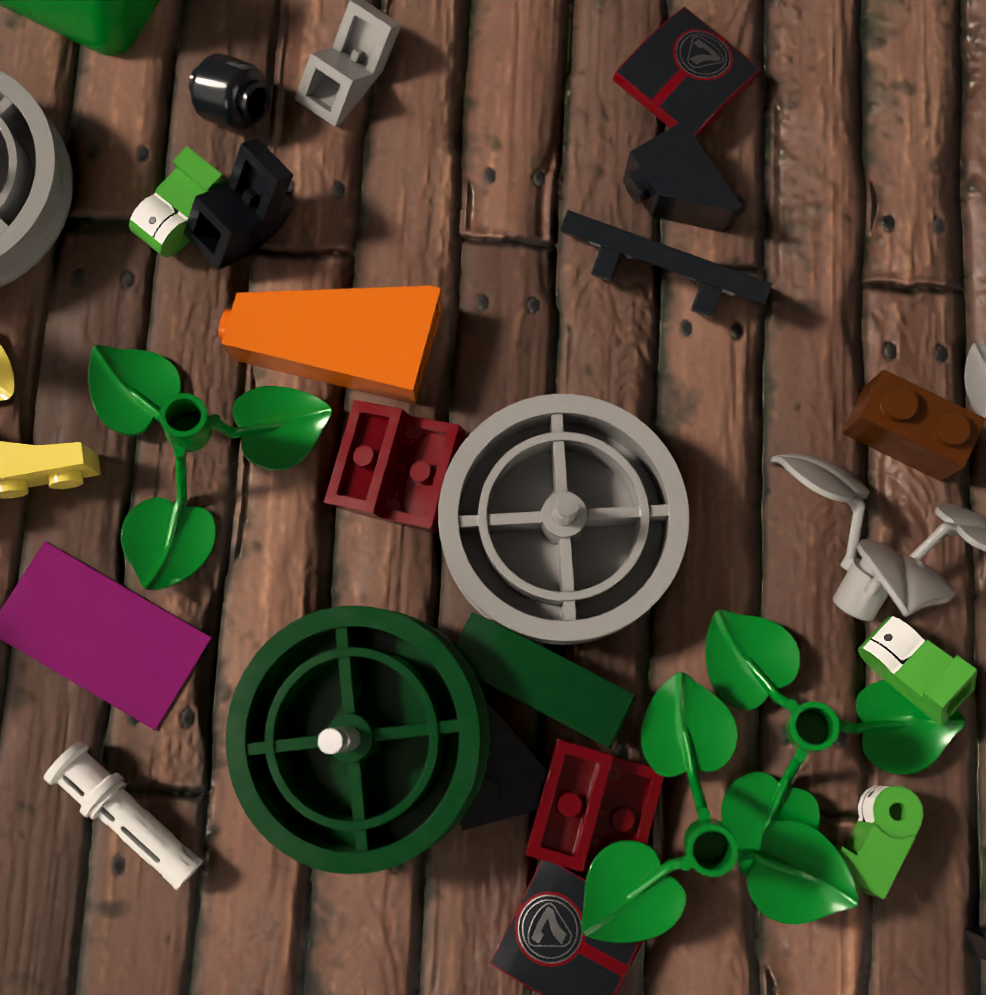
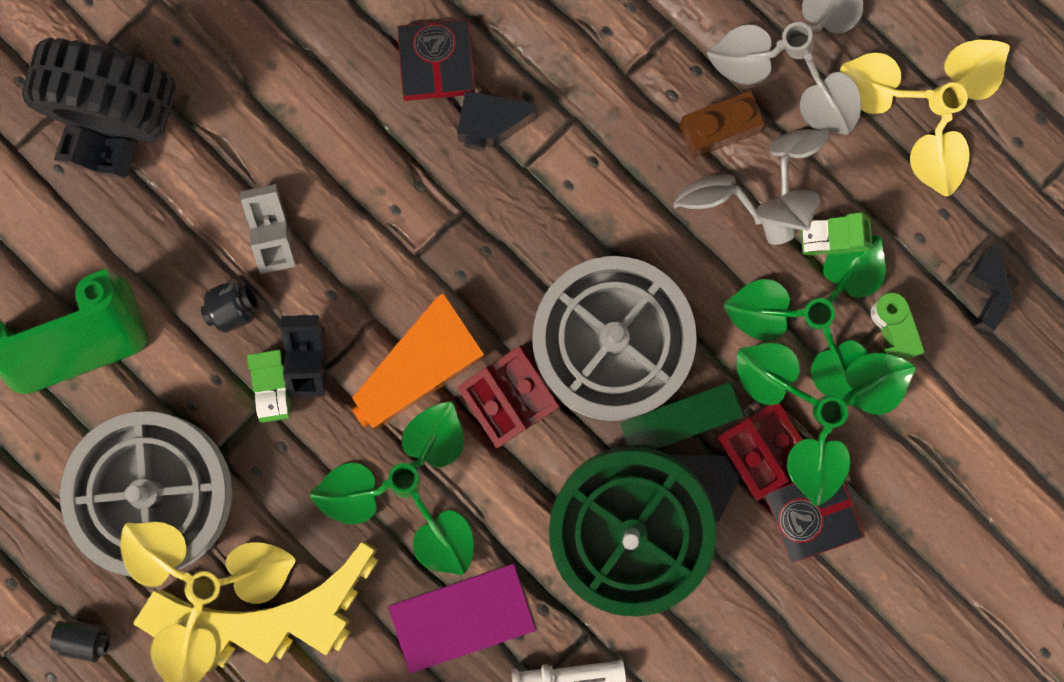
camera: 45 degrees left, 5 degrees up
black hinge [560,210,773,318] -> none

